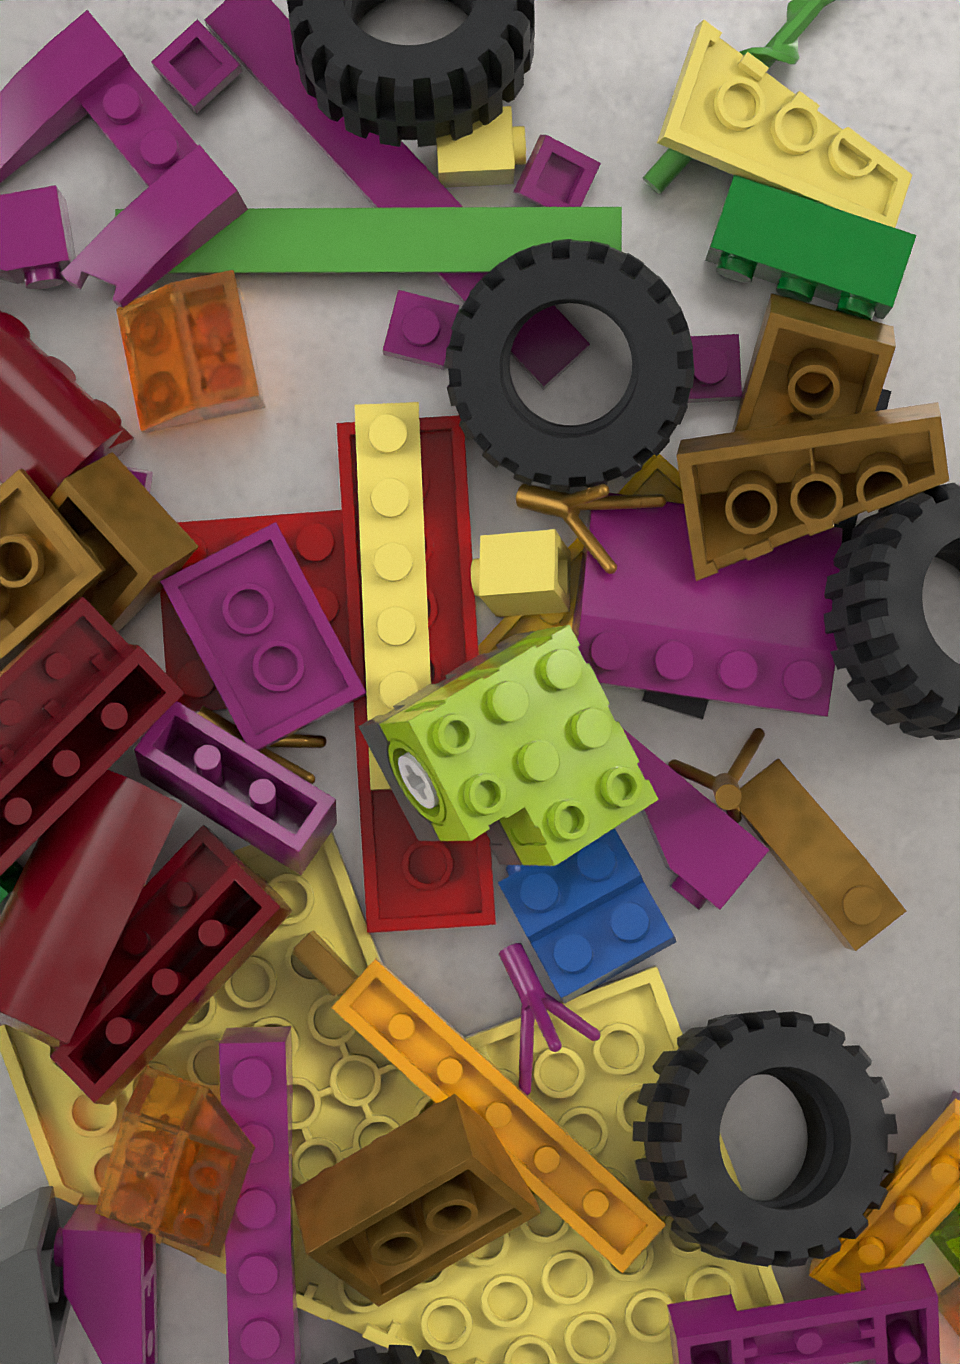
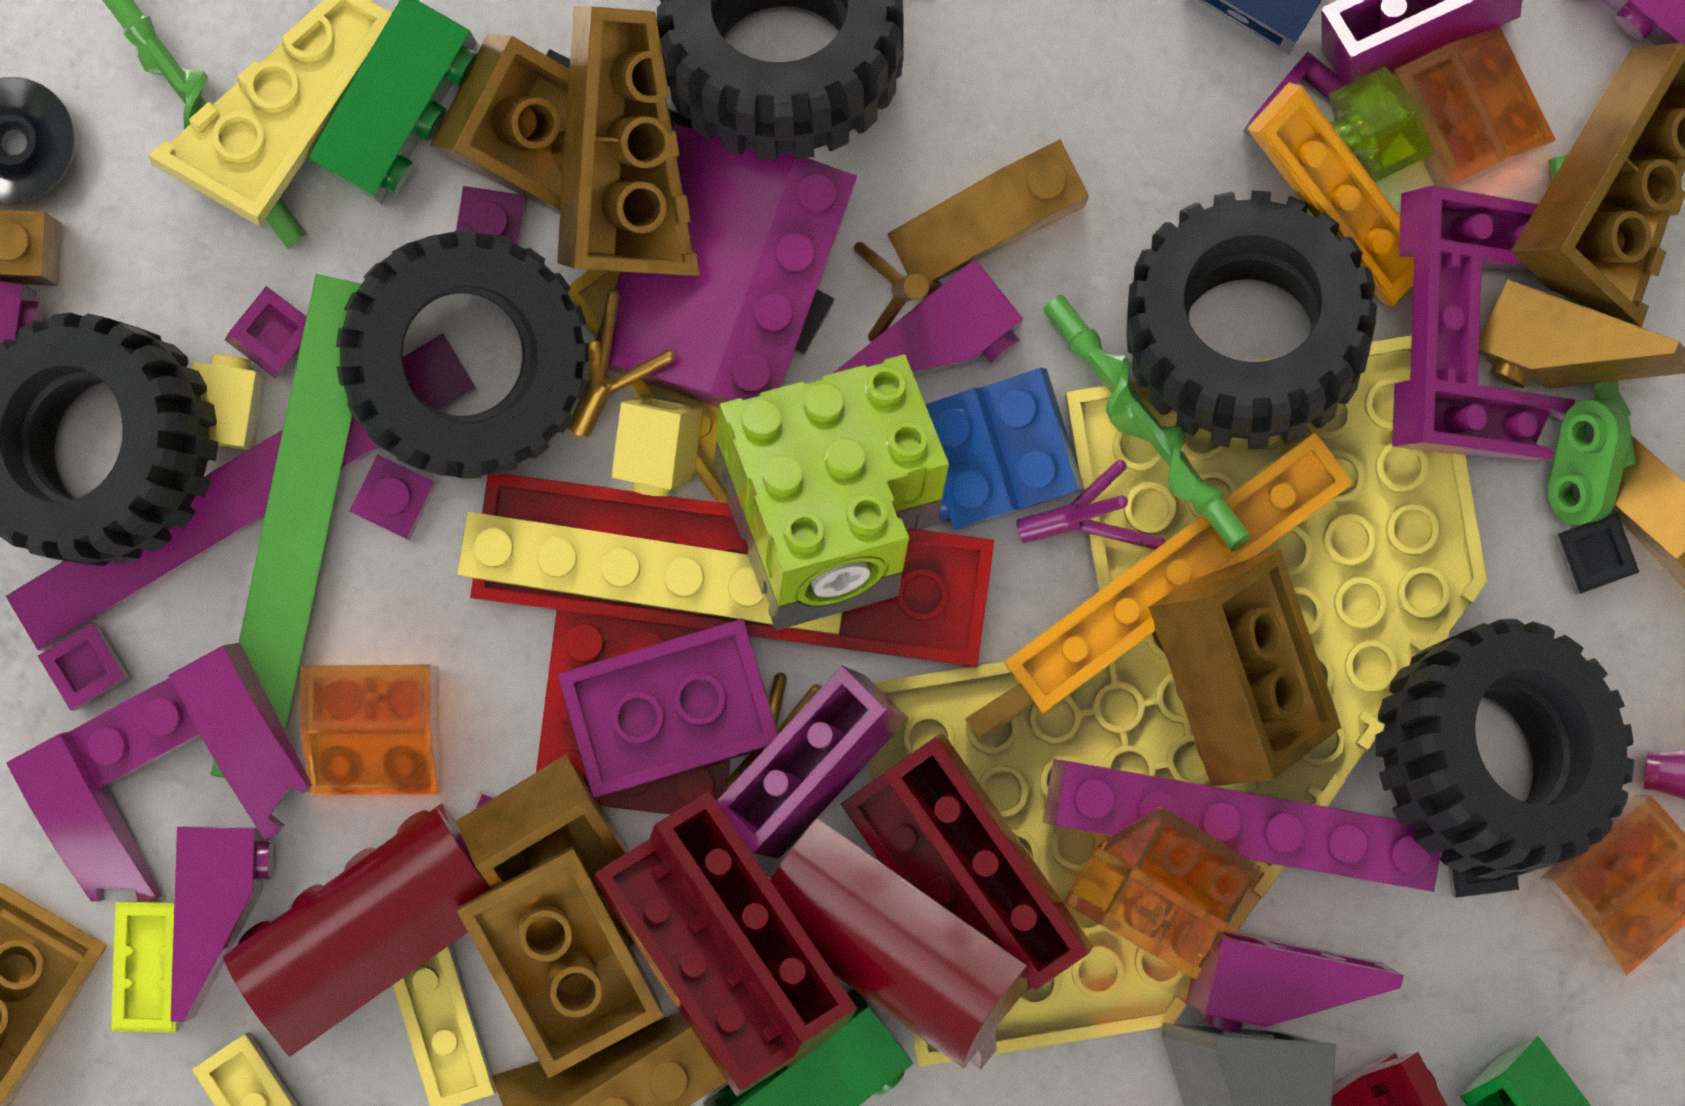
camera: 75 degrees left, 0 degrees up
none -> bright green piece [1043,295,1251,551]

